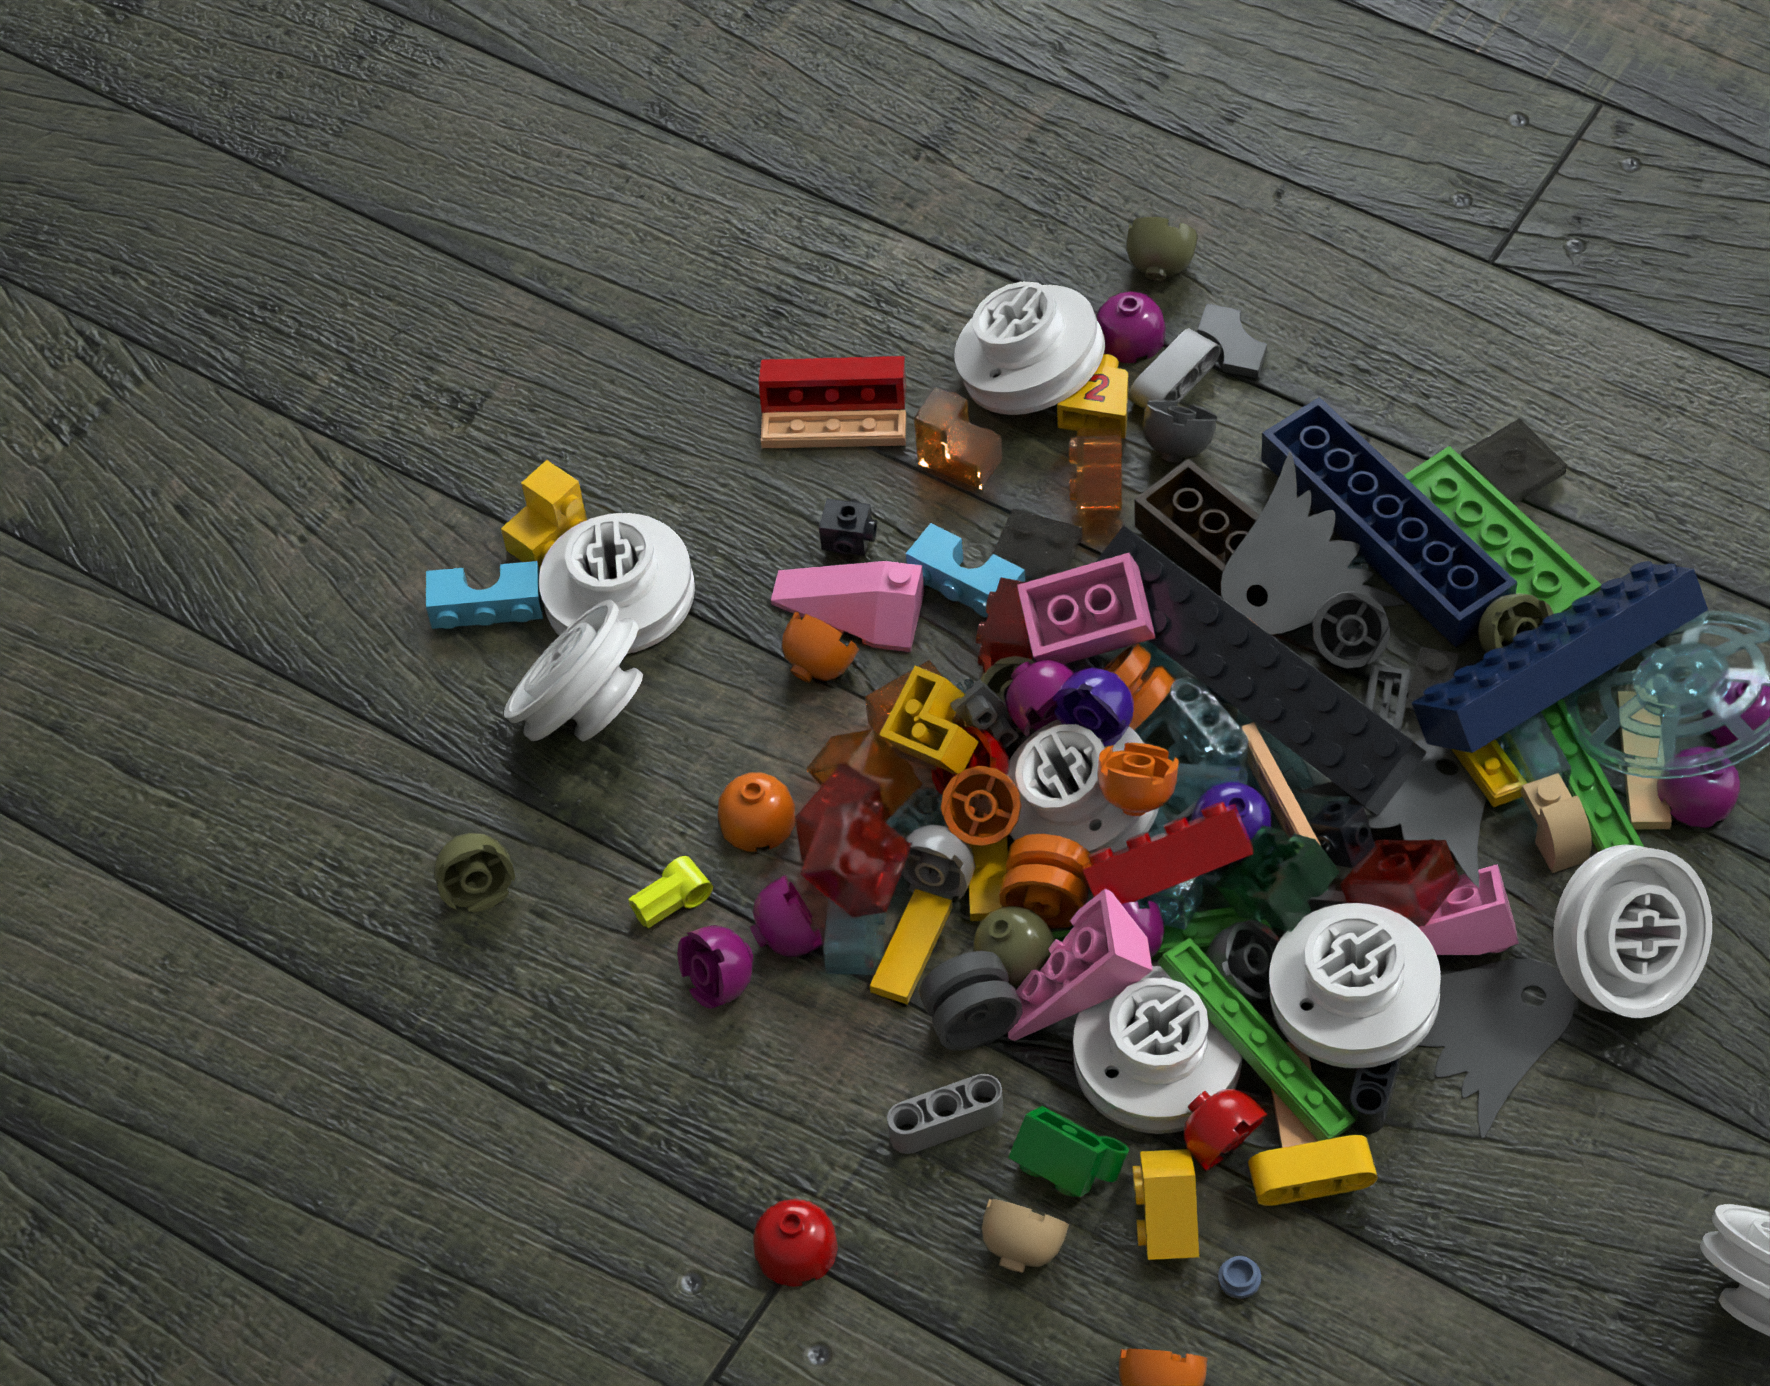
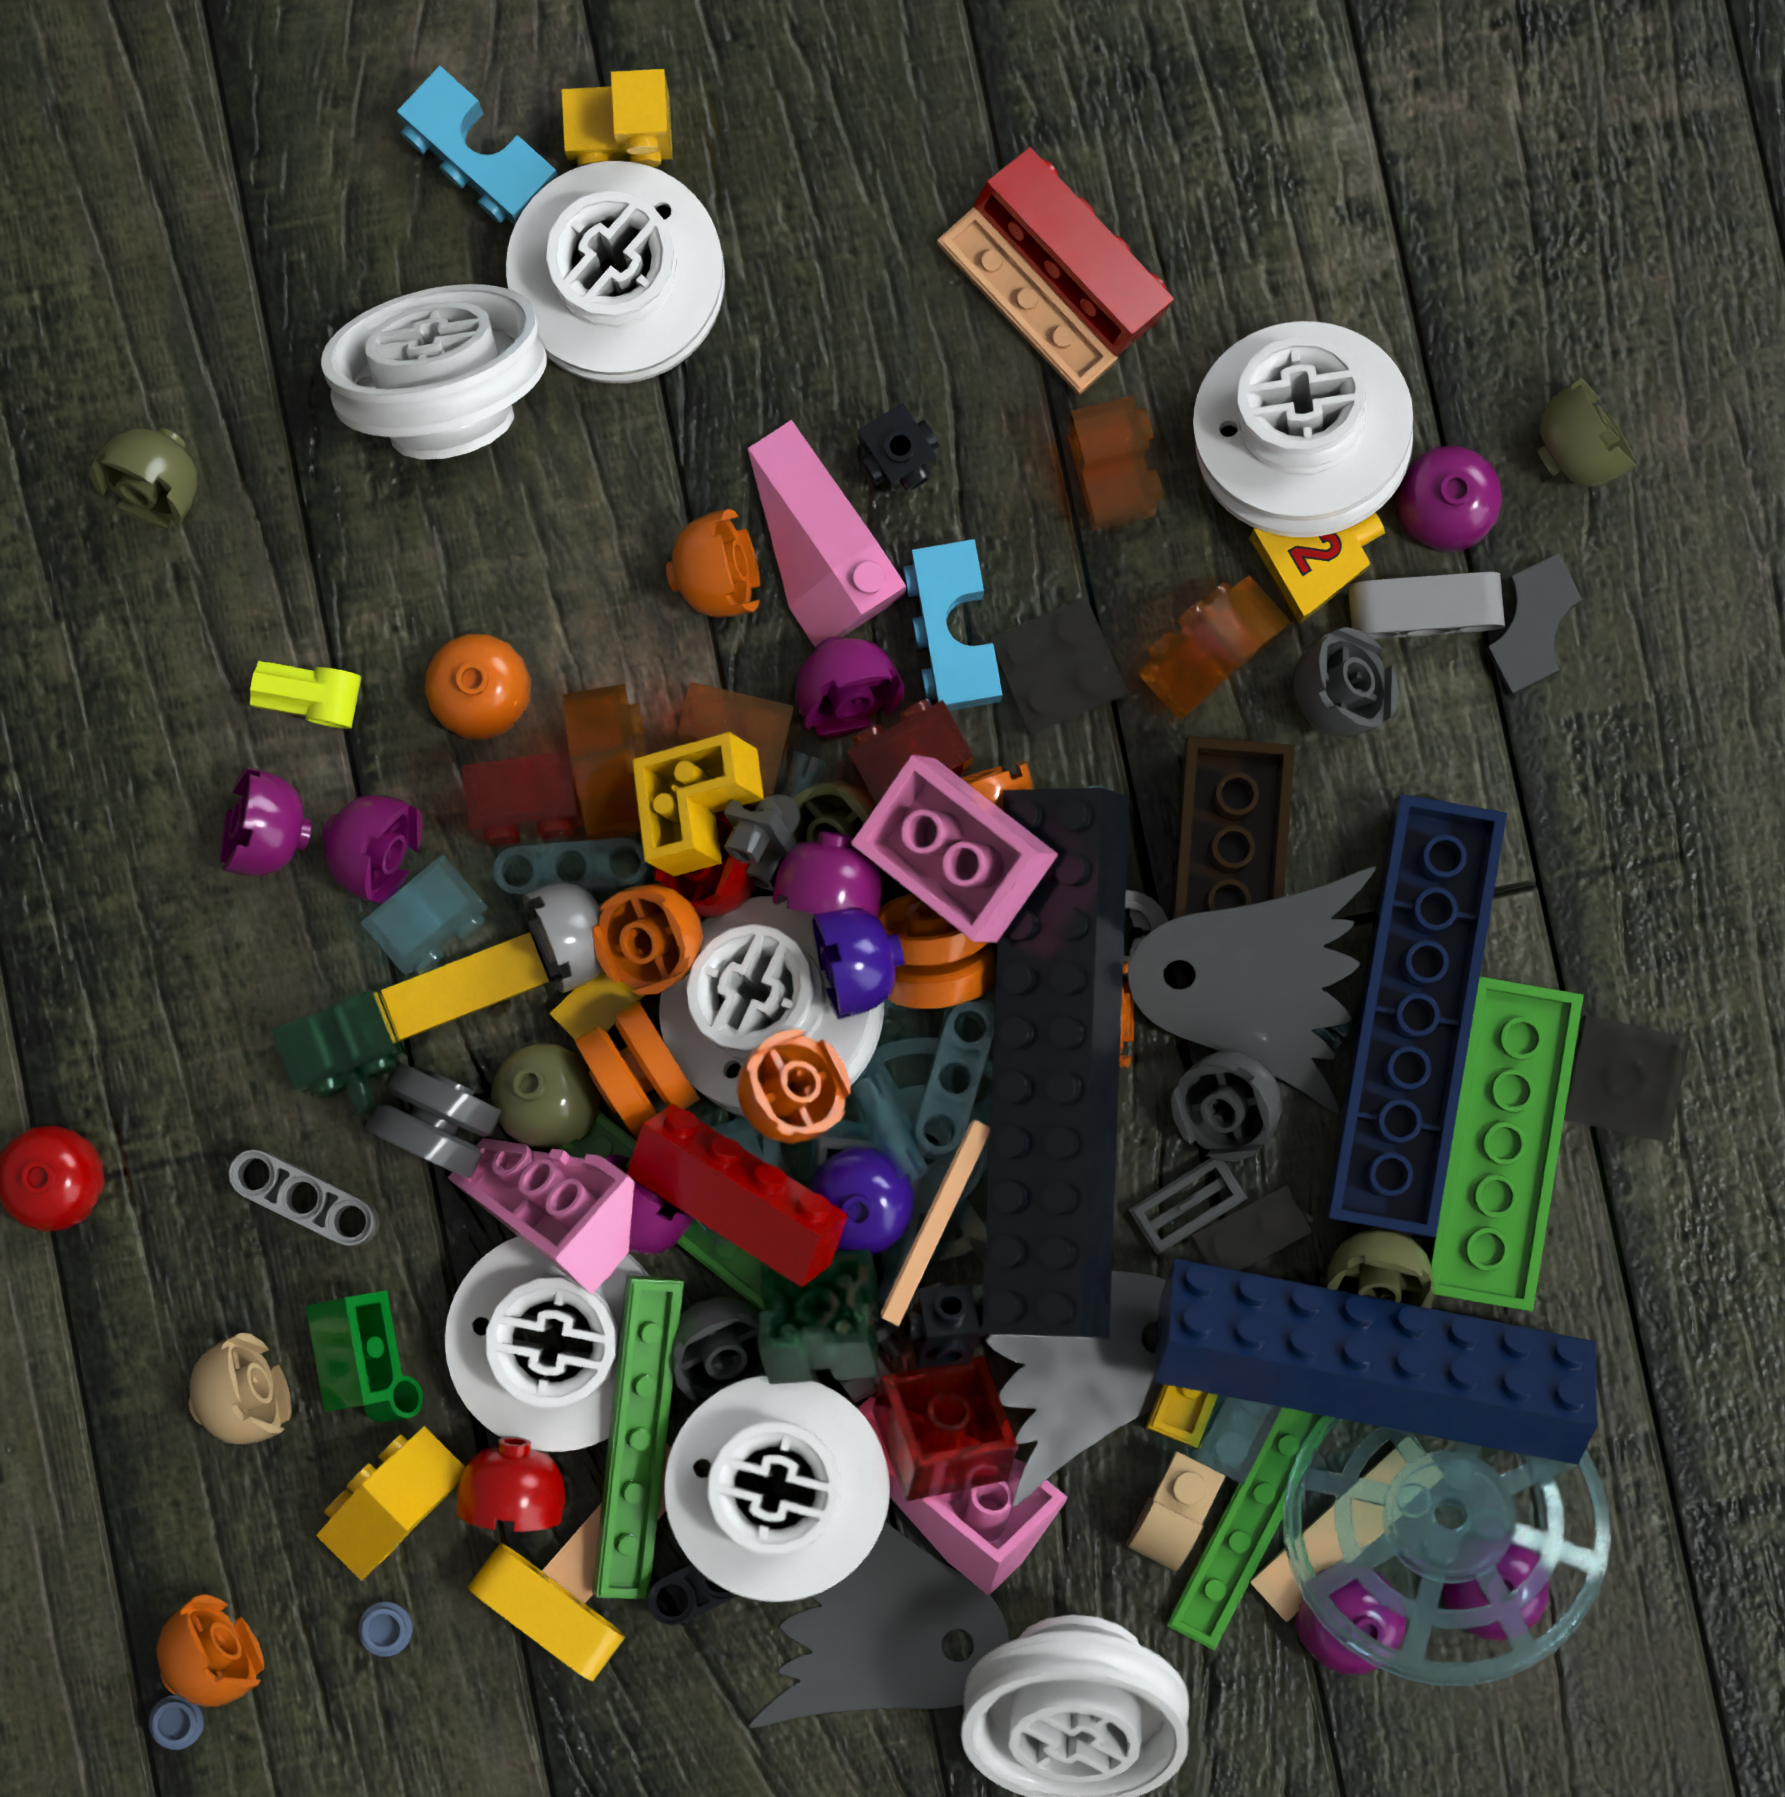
camera: 40 degrees right, 30 degrees up
clear red brick [800,801,912,918] -> none
none -> clear green brick [271,989,407,1116]
none -> magenta cylinder [795,637,904,737]

